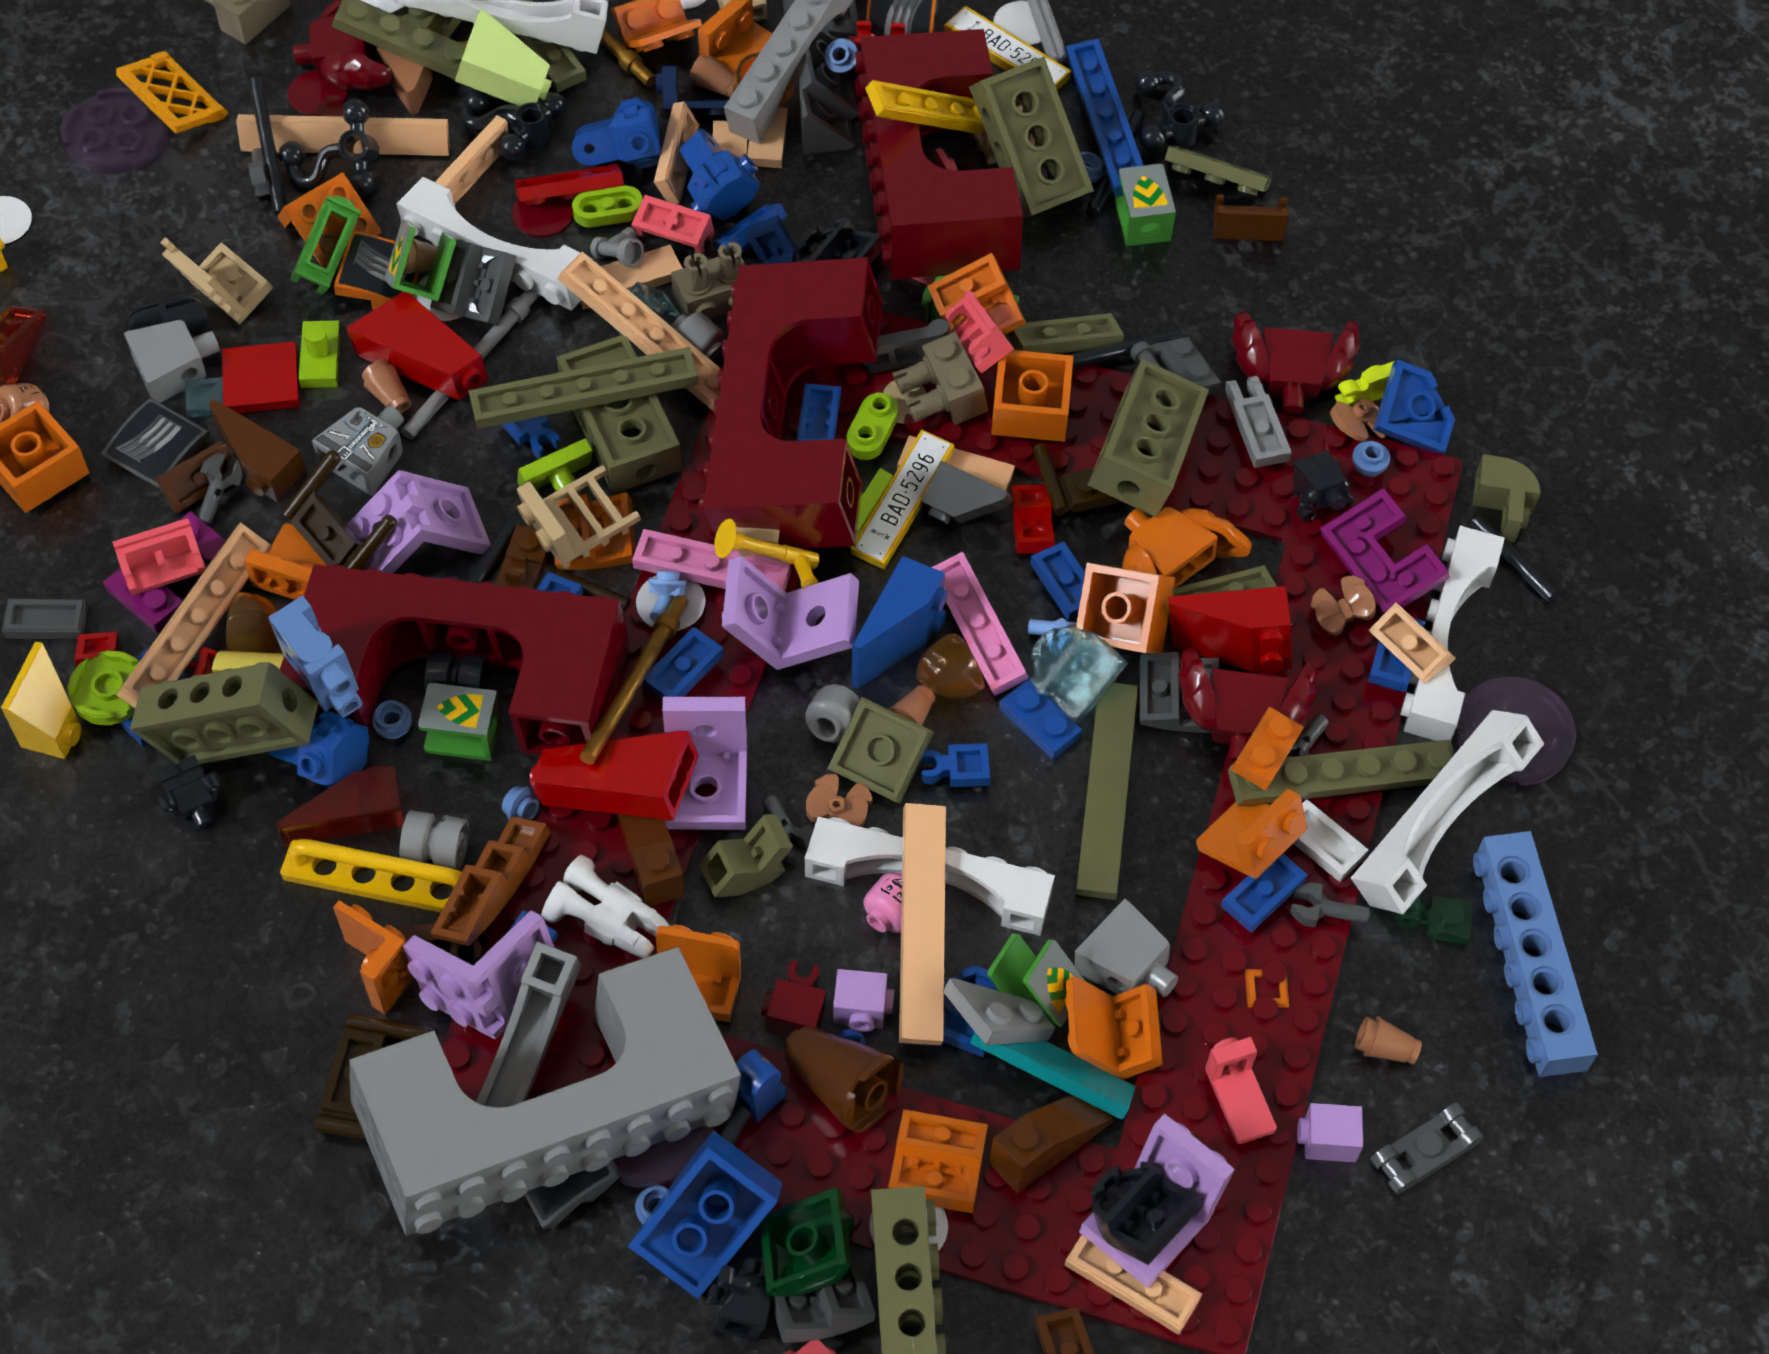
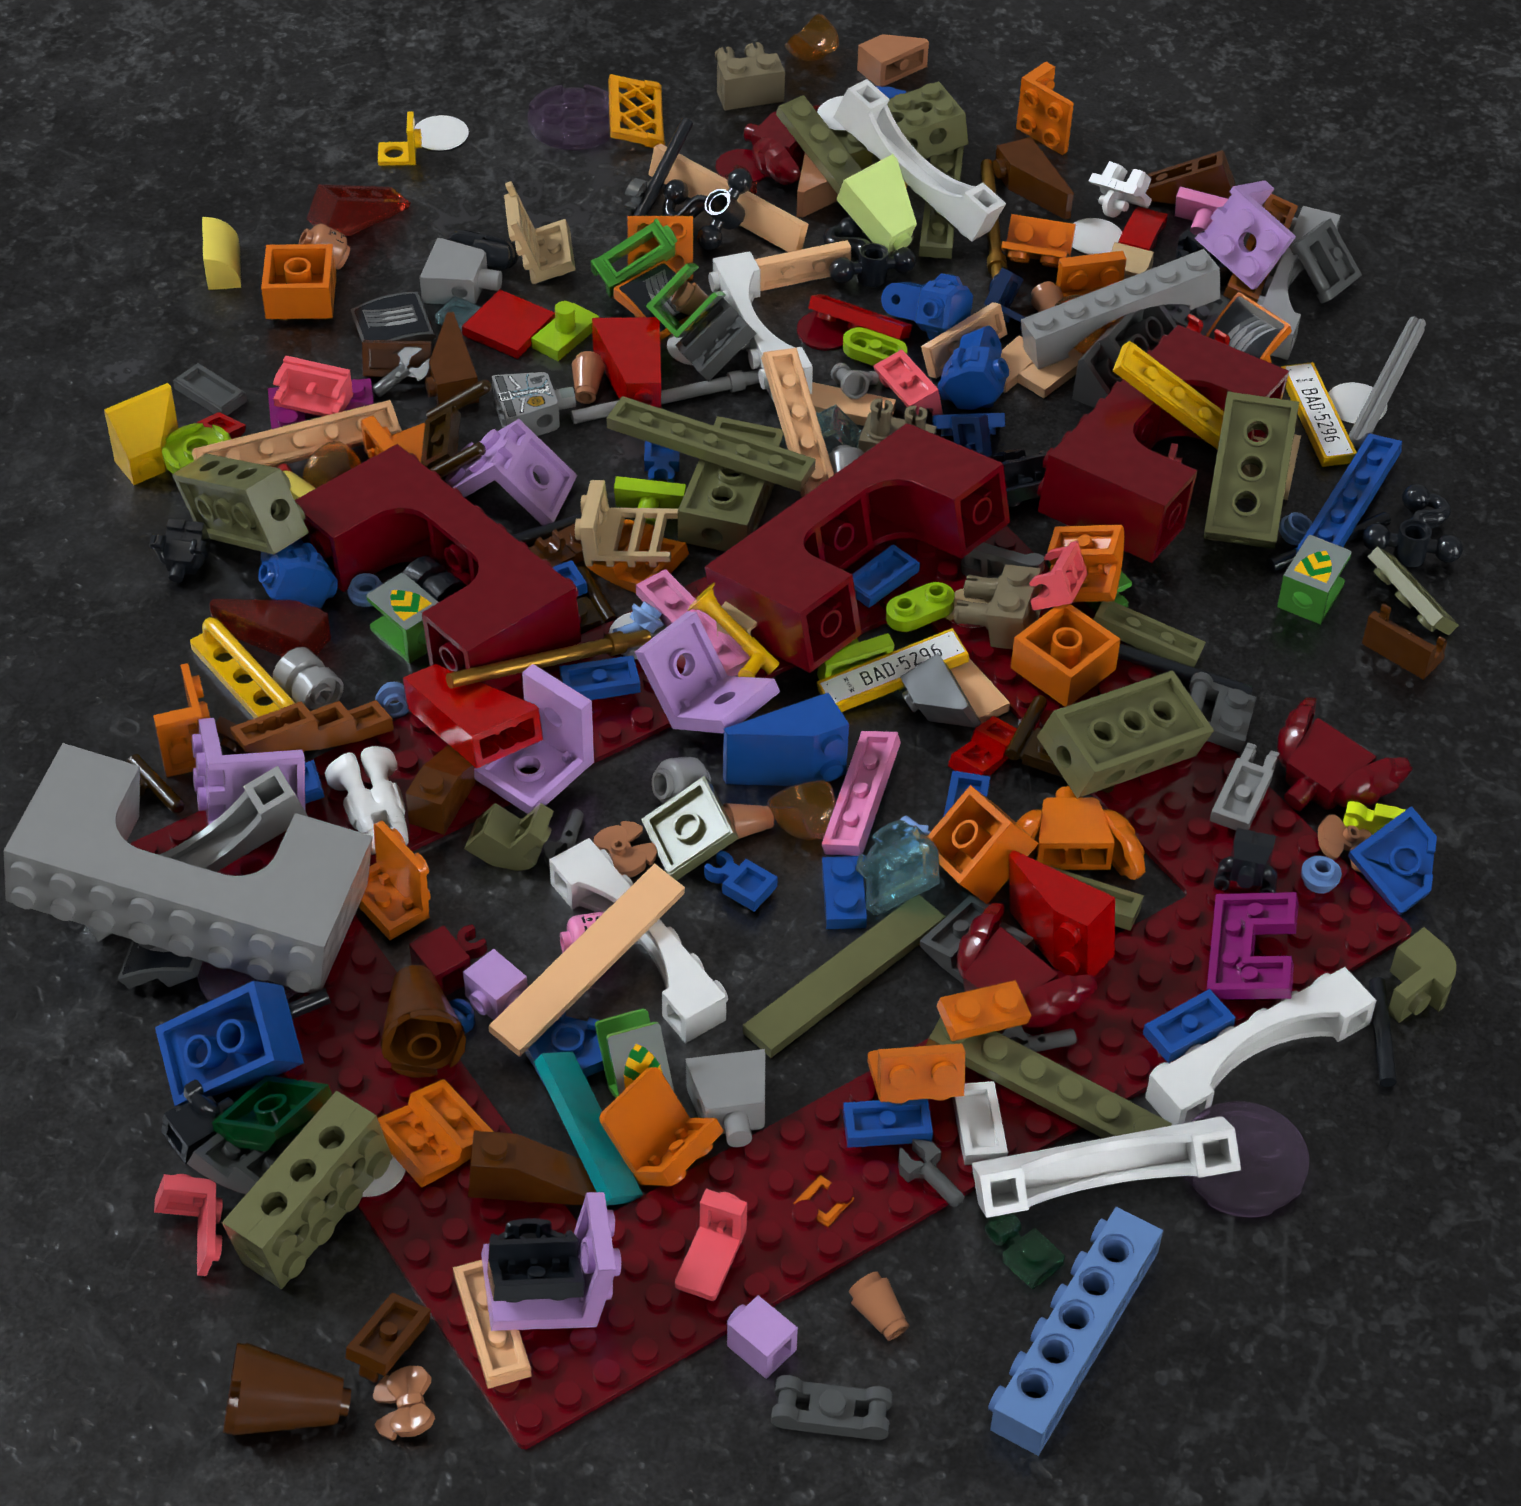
camera: 40 degrees right, 10 degrees down
medium blue hips [268,595,363,718] -> none
blue leg [735,1049,787,1123] -> none
medium blue plate [825,38,858,74] -> none
light grey wing [943,978,1055,1045] -> none
nougat piece [1311,576,1377,636] -> none
light nougat slope [1369,602,1456,683] -> none

